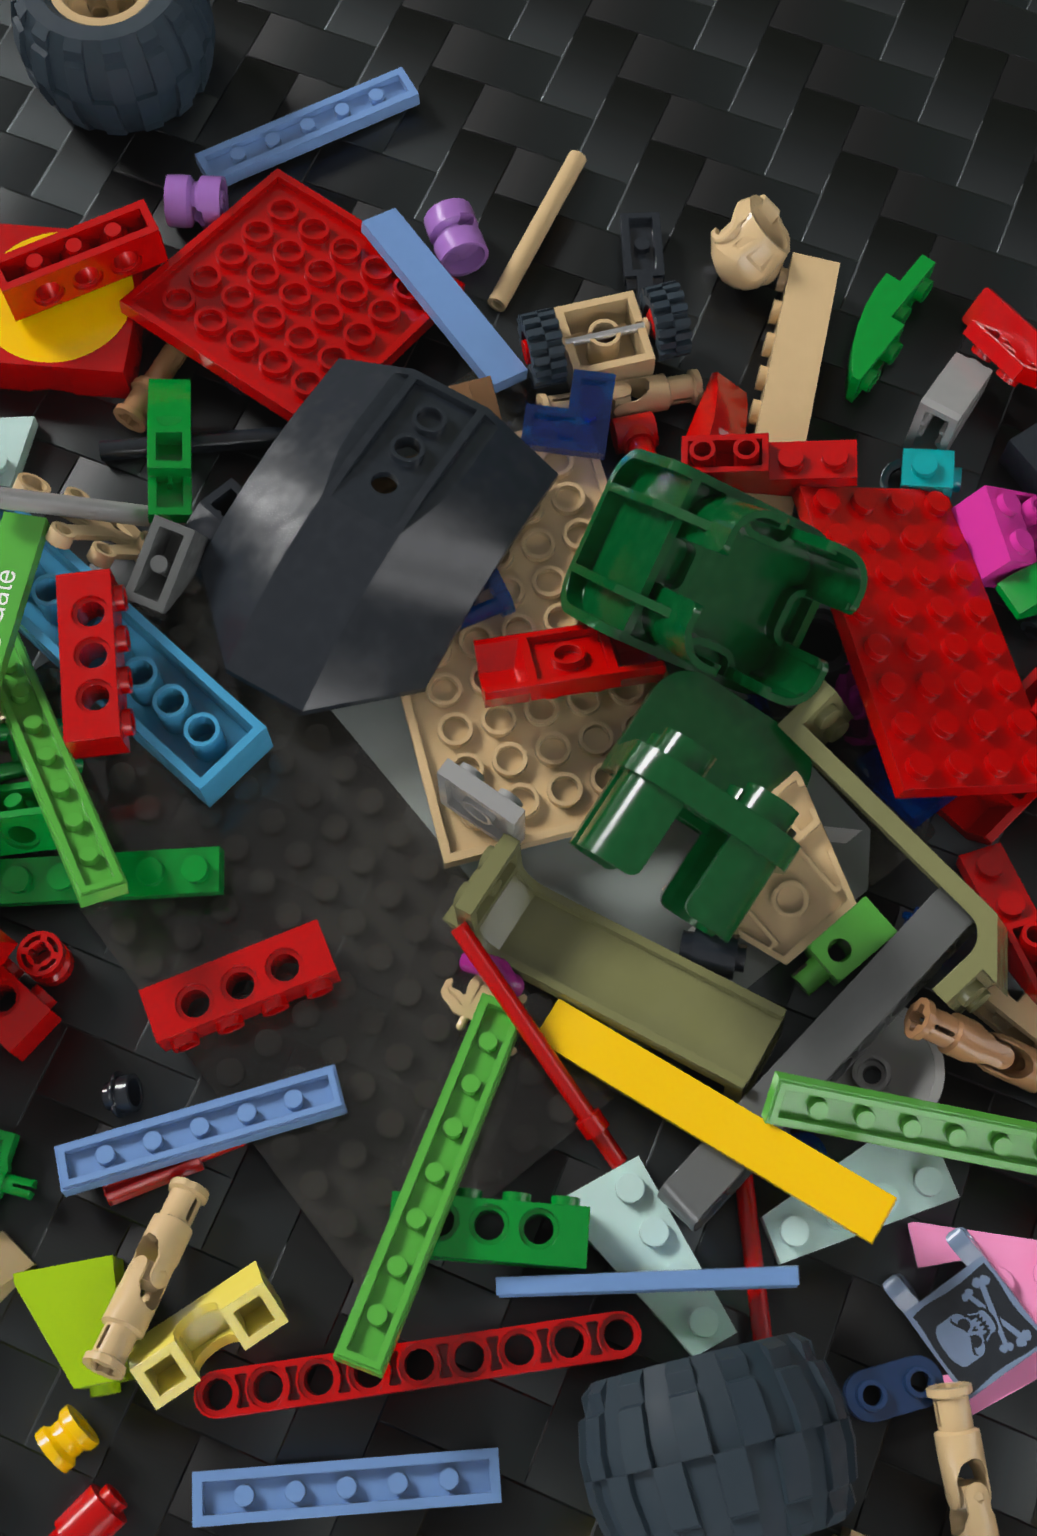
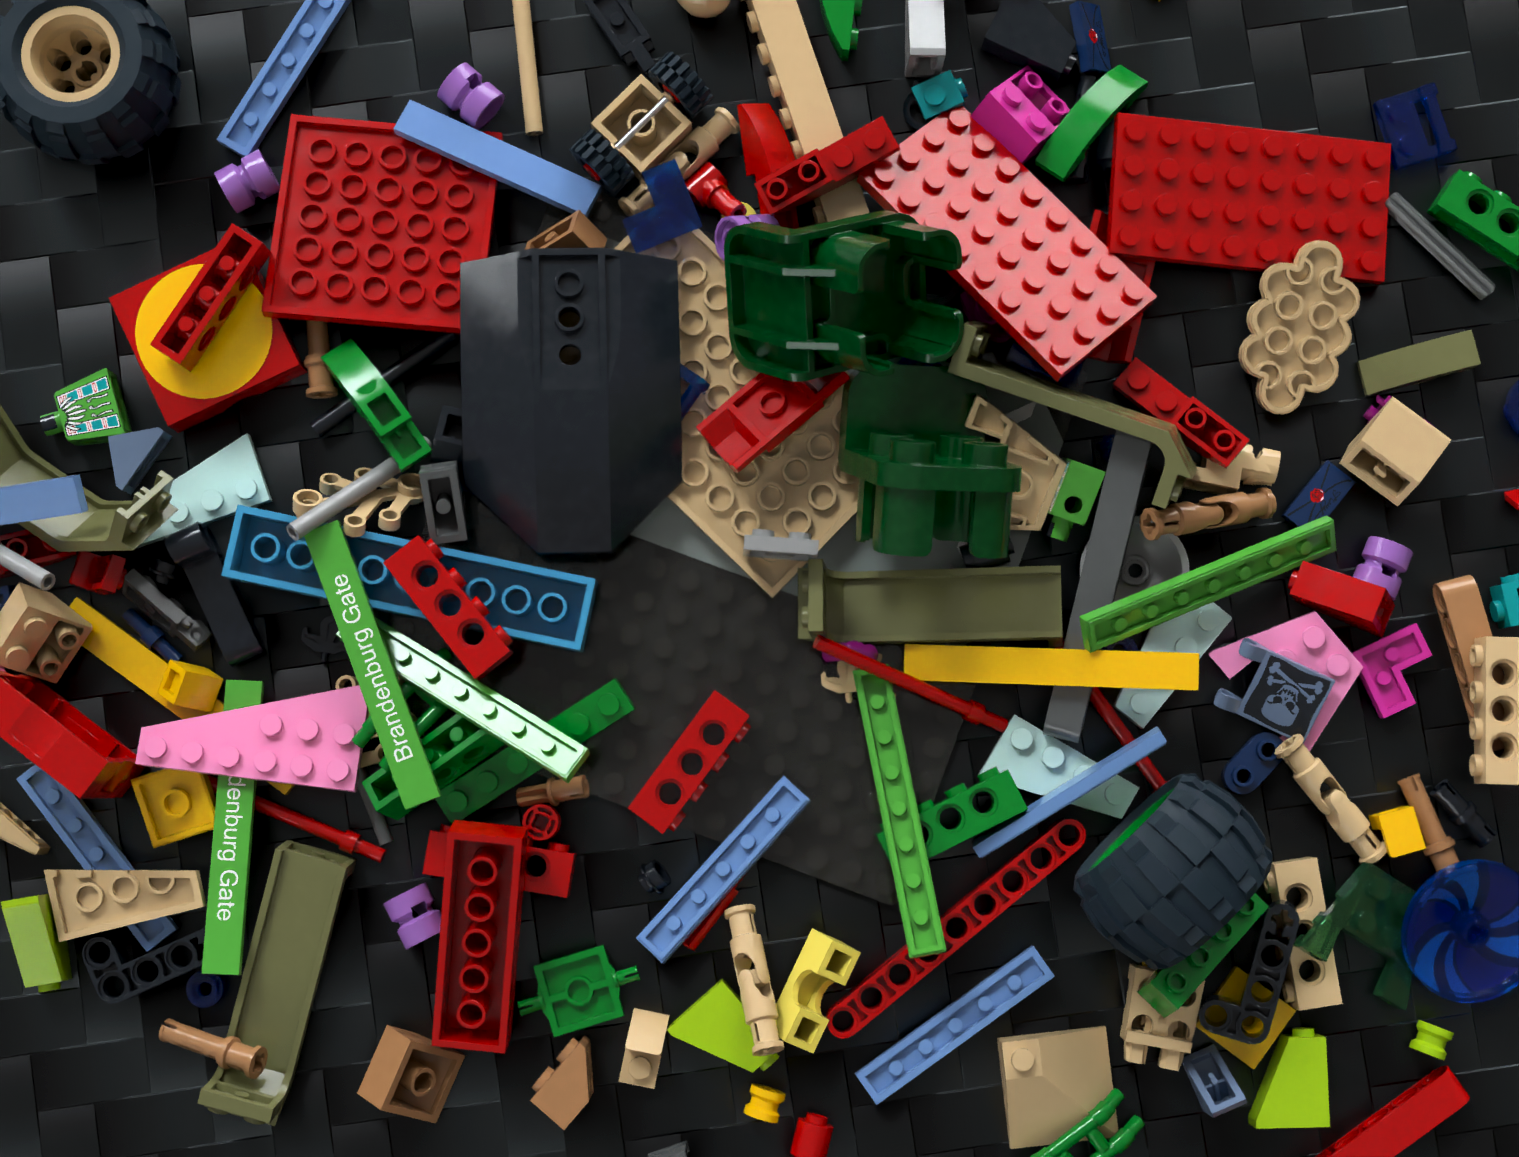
camera: 35 degrees left, 15 degrees up
none -> medium nougat axle [516,775,590,807]

